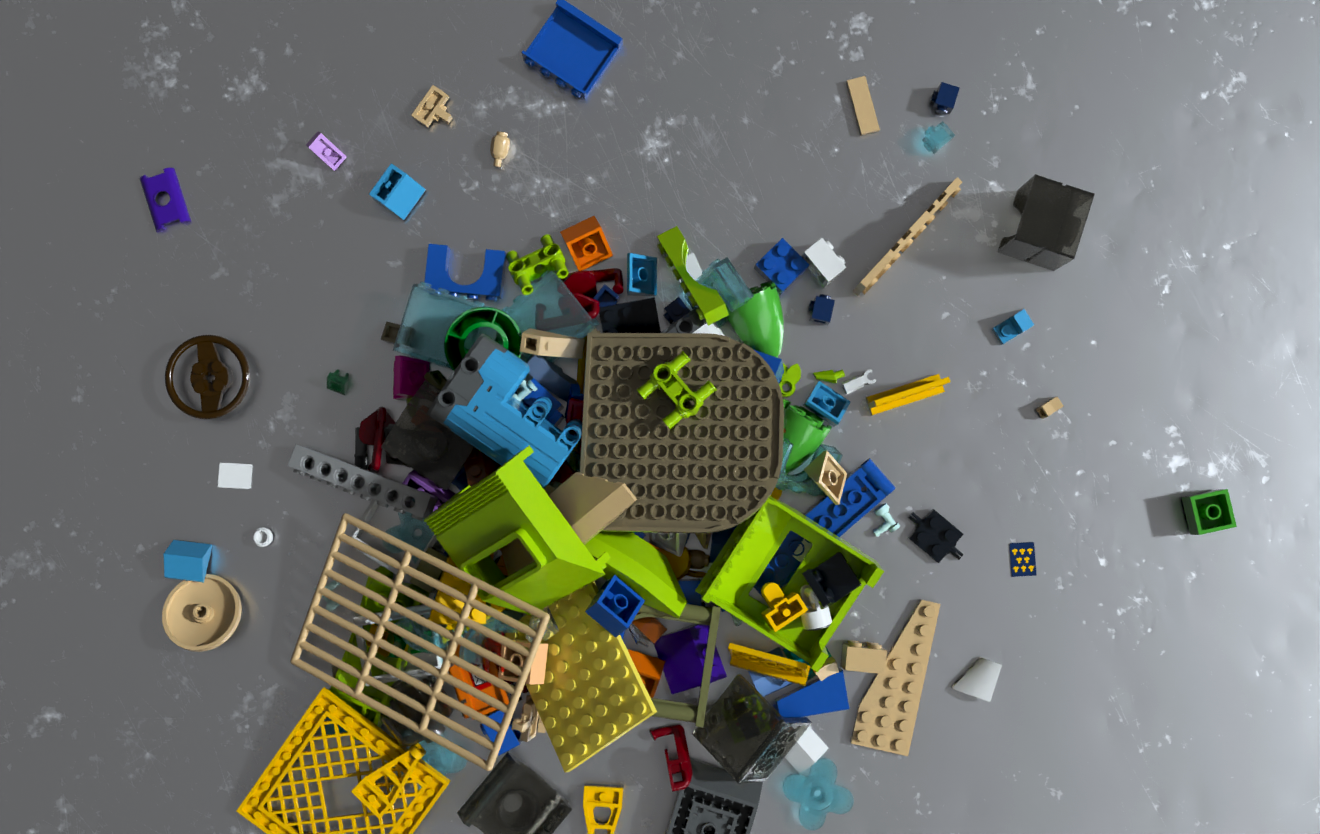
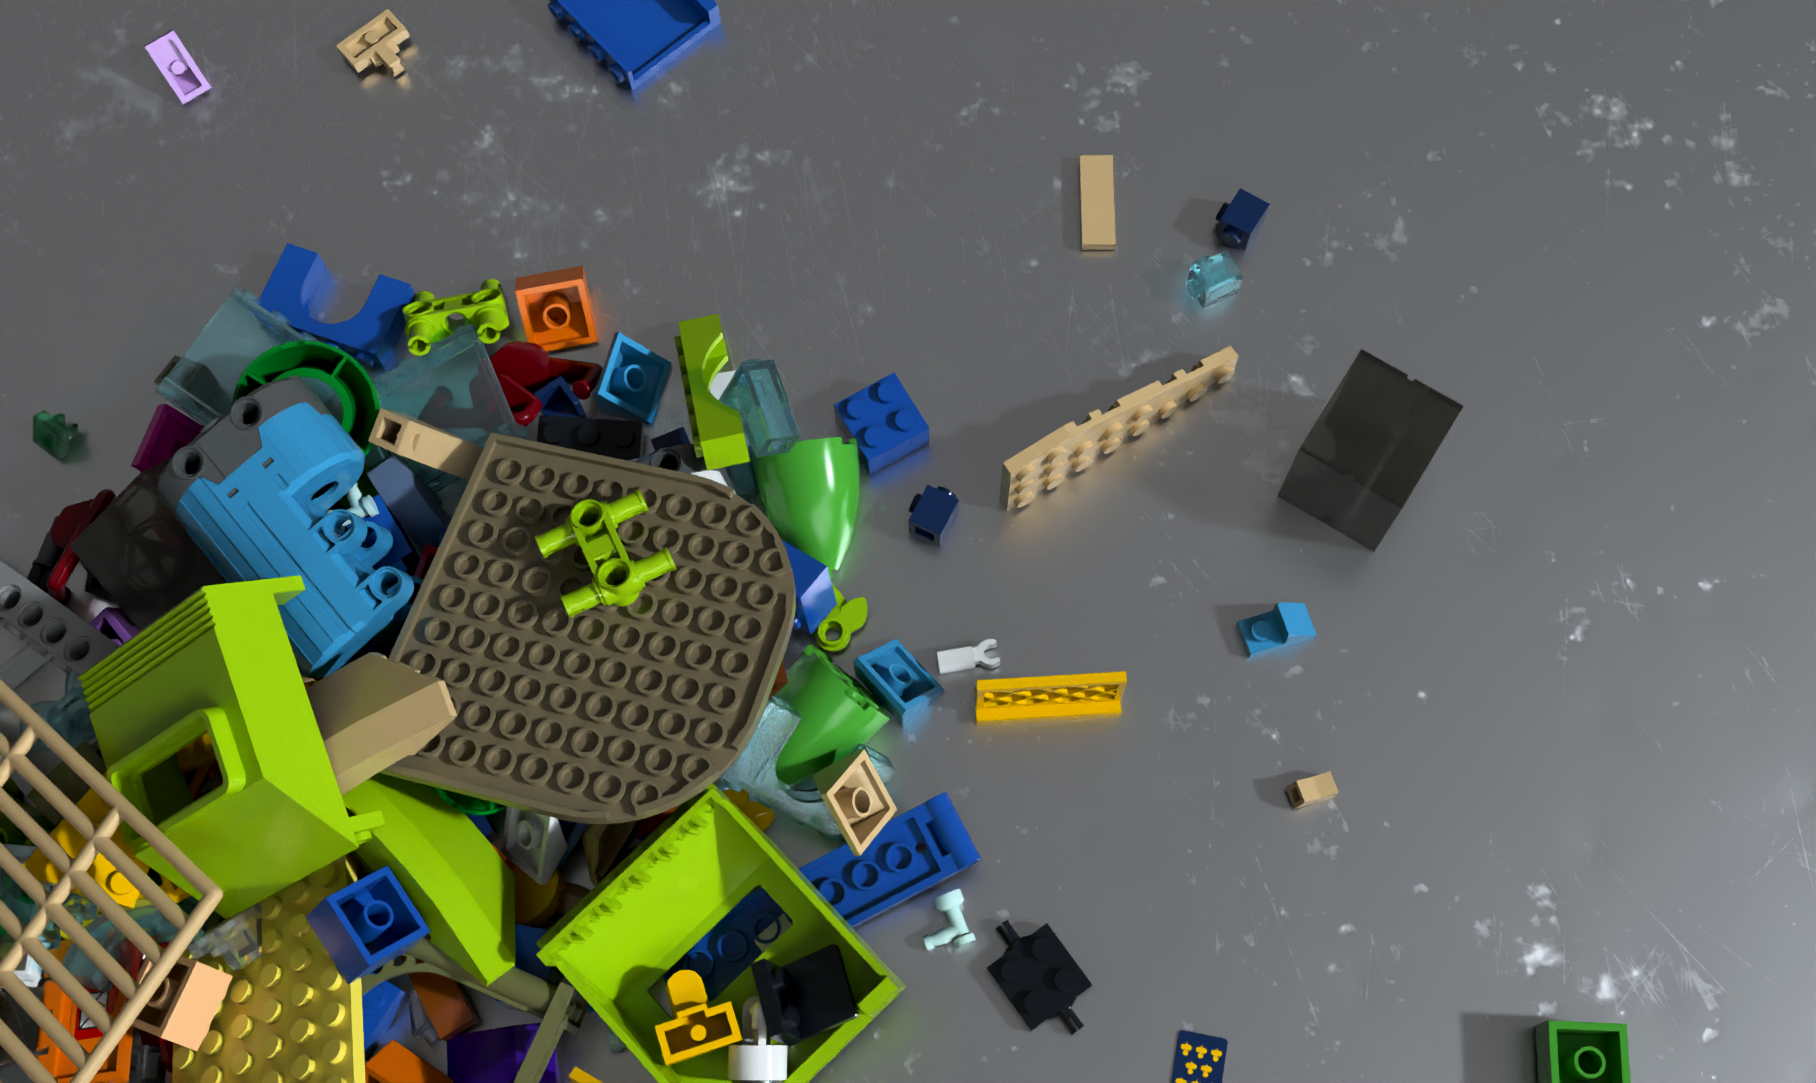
camera: 20 degrees right, 15 degrees down
dark azure slope [369,163,426,220] -> none
tan plant [490,131,510,167] -> none
white brick [801,238,847,288] -> none
lime bar [813,369,845,383] -> none

